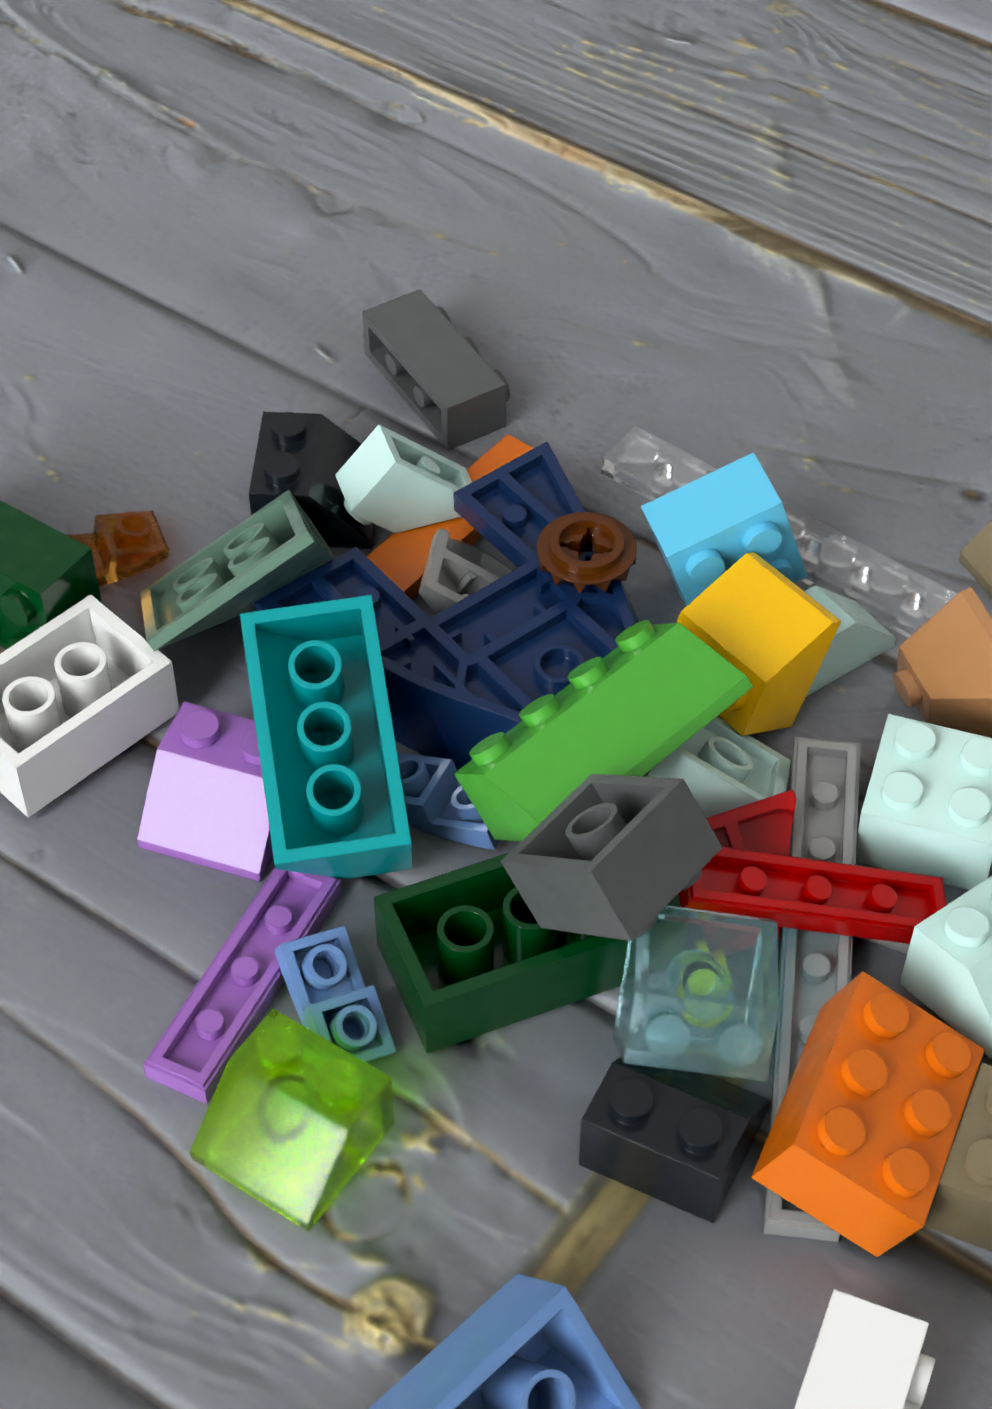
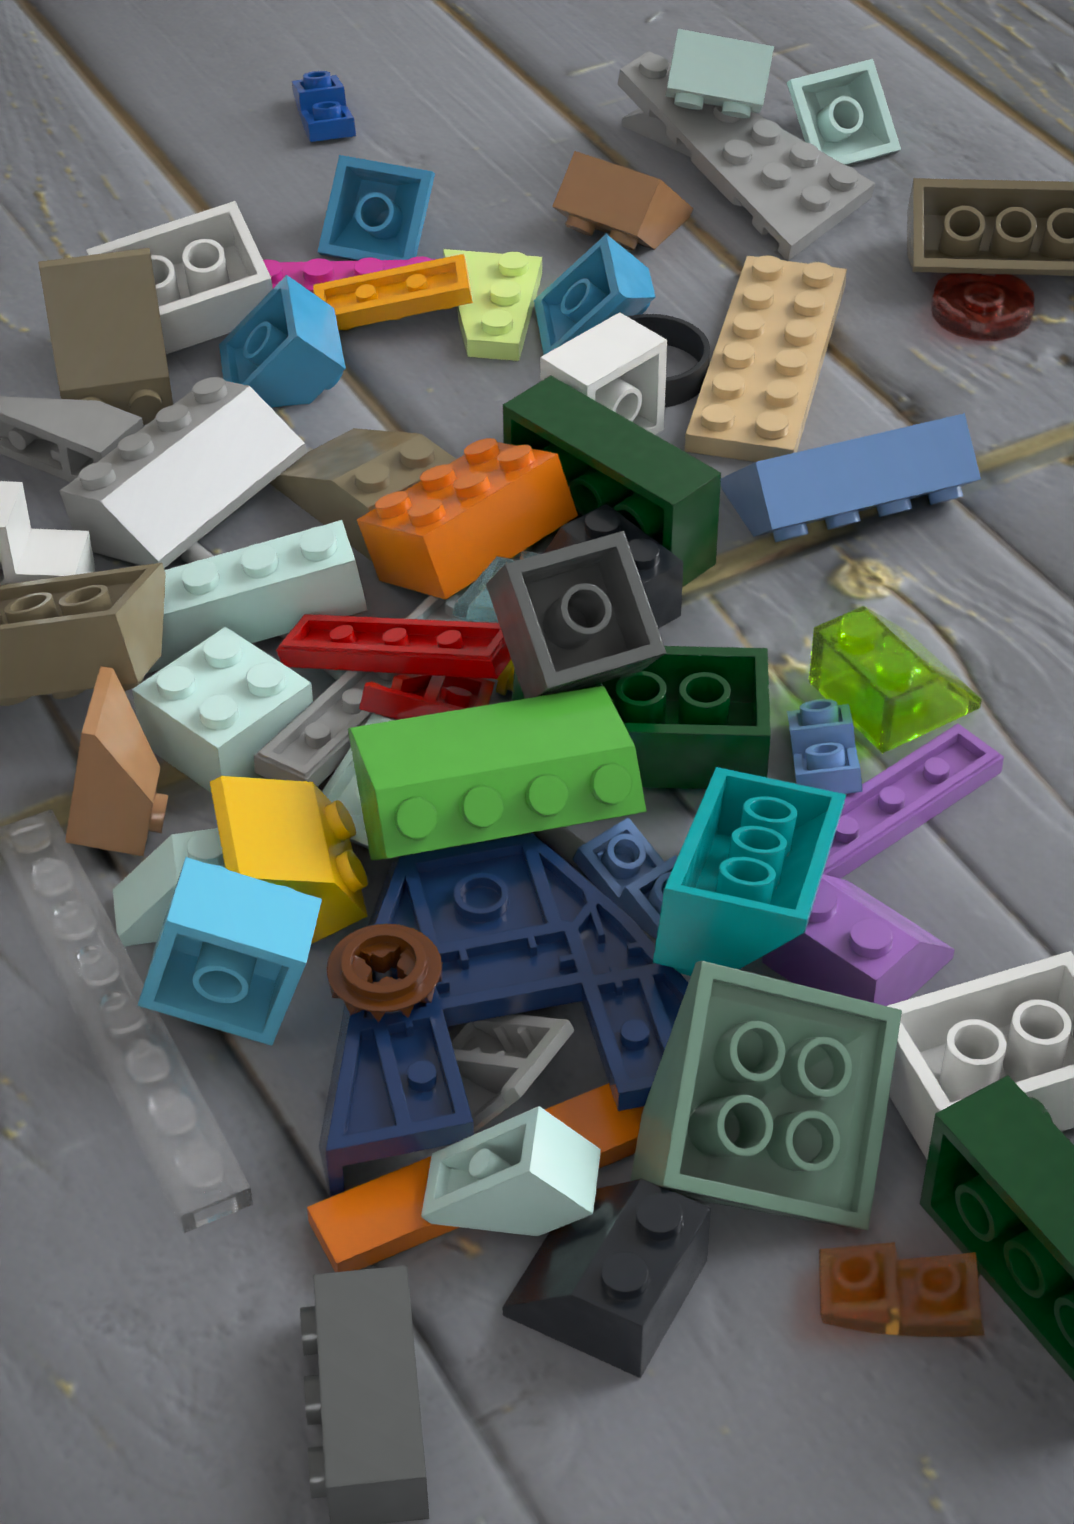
camera: 155 degrees left, 5 degrees down
none -> dark green brick [503,375,721,588]

